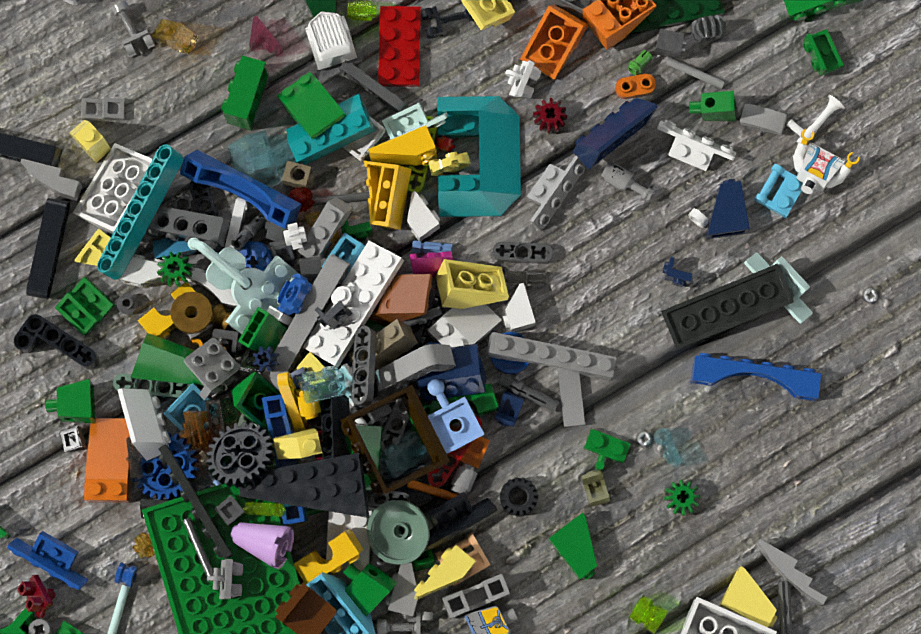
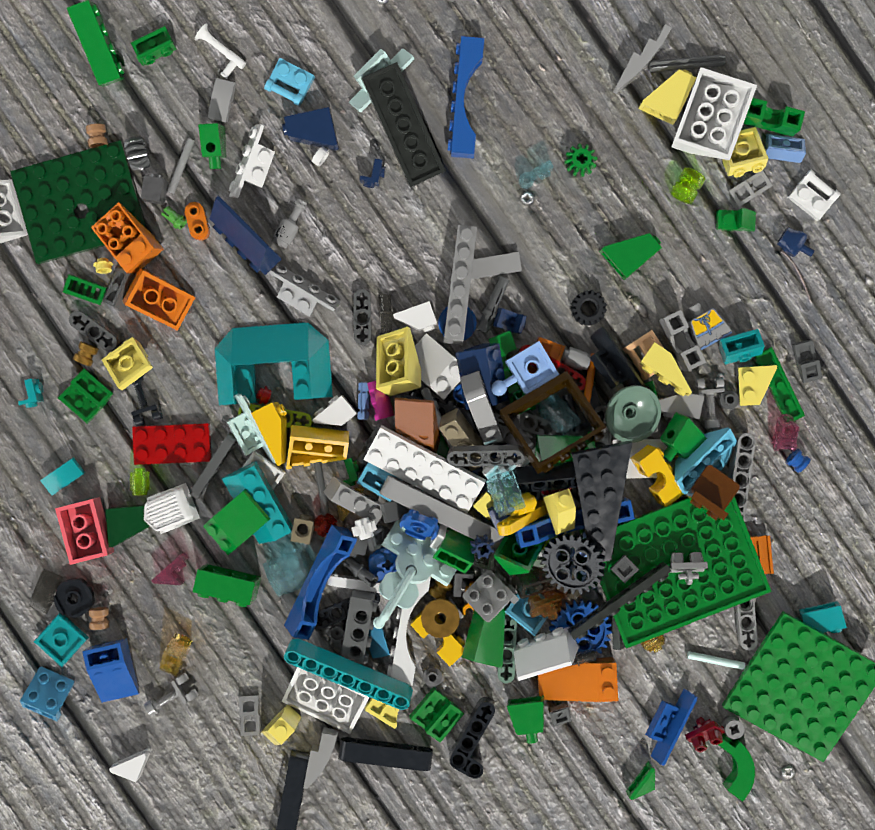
camera: 95 degrees left, 10 degrees up
blue wheel [115,562,138,587] -> none
green gear [157,252,193,287] -> none
flat silver bar [183,517,214,576] -> none
lavender cone [231,522,294,569] -> none
clear neon green axle [243,502,285,516] -> none
black bracket [315,301,353,330] -> none
white plate [331,286,352,306] -> none
light yellow plate [428,152,471,176] -> none
white hips [505,60,541,98] -> none
dark red gear [533,98,568,134] -> none
olive bracket [582,470,610,507] -> none
green plate [584,429,630,471] -> none
torso [793,129,860,194] -> none

